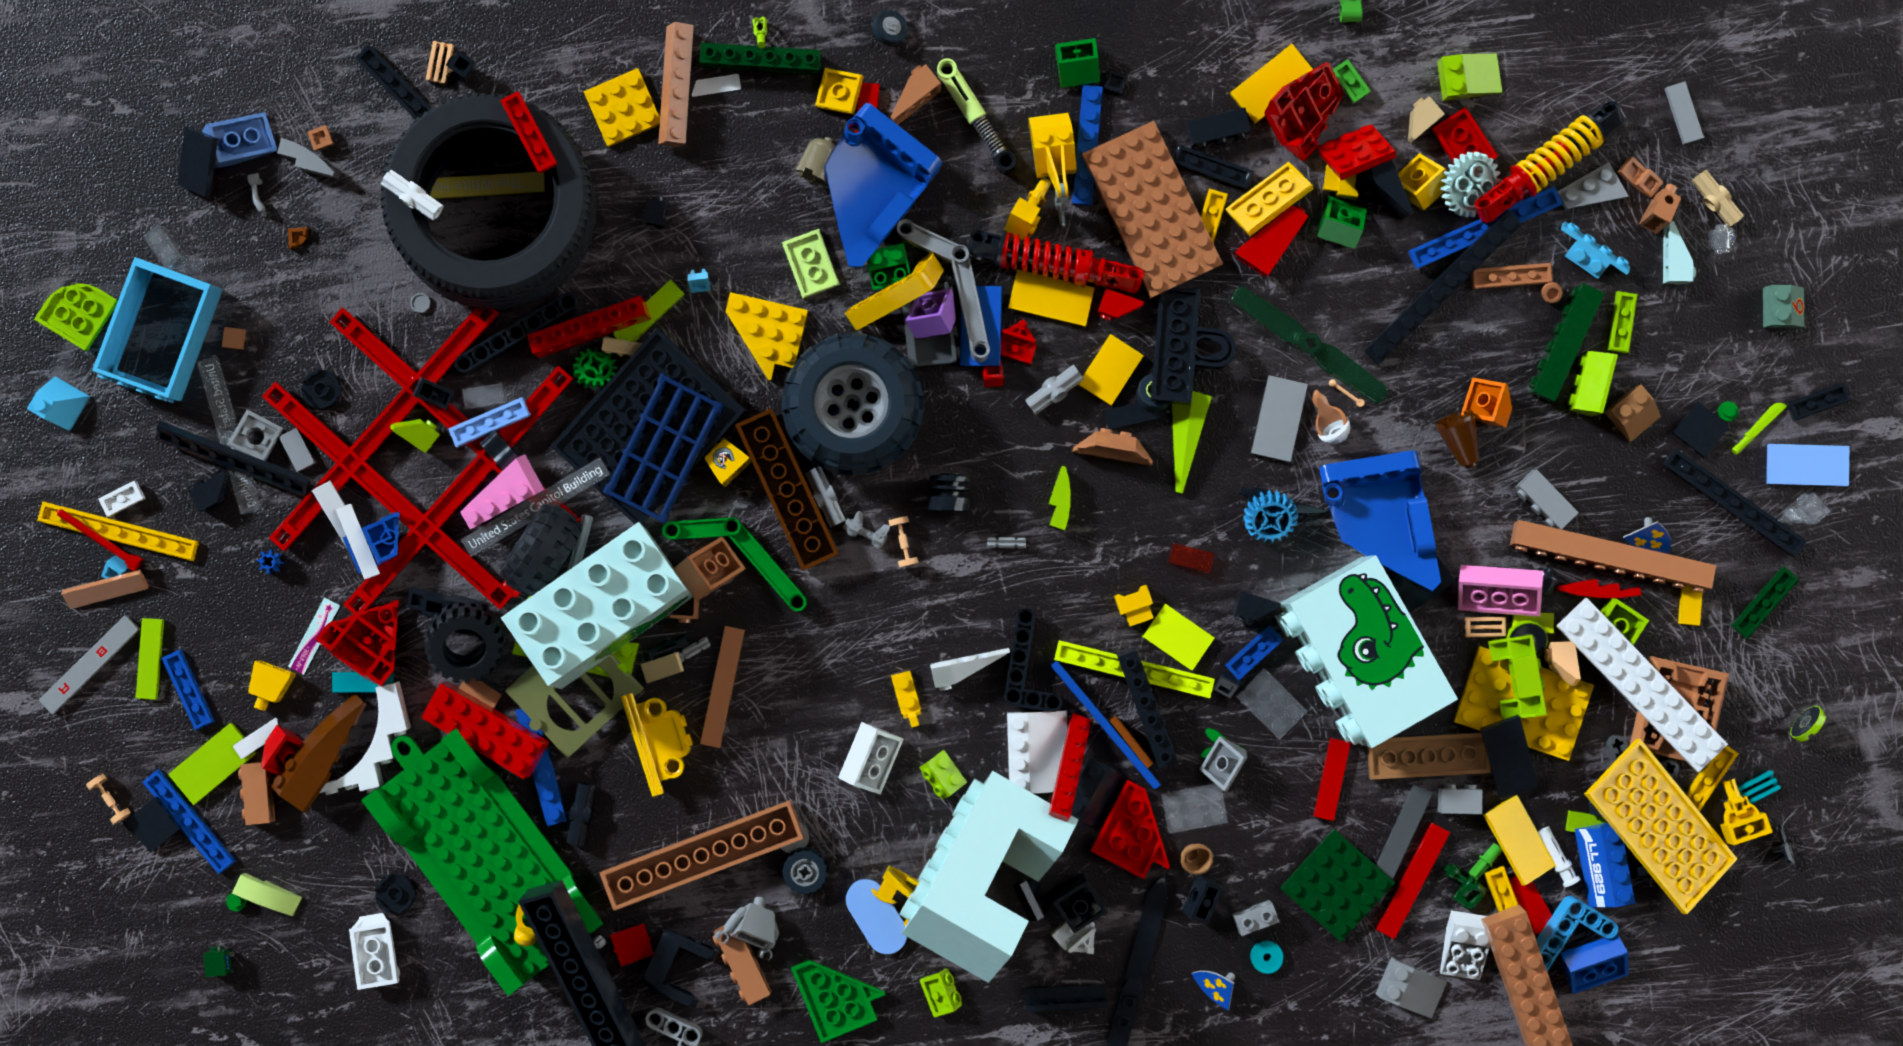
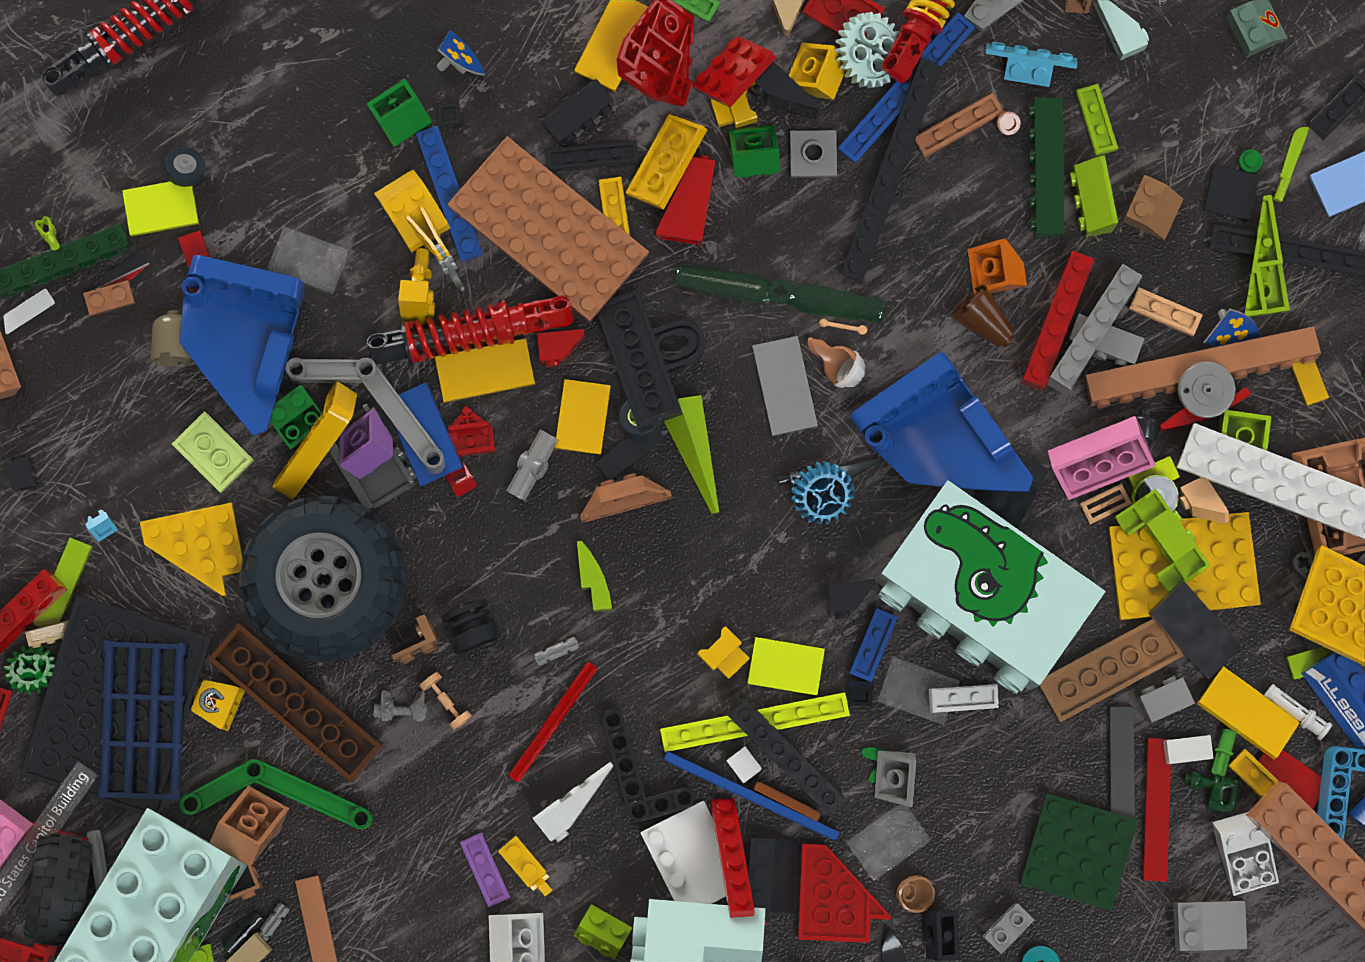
camera: 20 degrees left, 5 degrees down
light grey piece [805,467,846,528] -> none
yellow tile [815,68,864,115] -> none
nougat slope [891,64,941,125] -> none
piece [937,59,1016,174] -> none
clear red slope [1169,543,1215,573] -> none
red tile [1313,738,1351,821] -> none
none -> nougat plate [83,280,136,316]
none -> black sticker [94,251,149,289]
none -> neon yellow tile [122,182,199,237]
none -> clear plate [267,226,349,294]
none -> medium nougat bracket [391,614,440,664]
none -> shield [437,30,485,76]
none -> medium lavender tile [460,832,510,907]
none -> red axle [509,662,597,782]
none -> white panel [726,747,761,784]
none -> light grey piece [790,130,837,178]
none -> white tile [929,684,999,713]
none -> red brick [1021,251,1094,391]
none -> light grey arch [1047,264,1142,396]
none -> light nougat tile [1129,287,1202,337]
none -> white tile [1163,735,1213,764]
none -> light grey wheel [1178,361,1236,418]
none -> lime wedge [1245,195,1290,317]

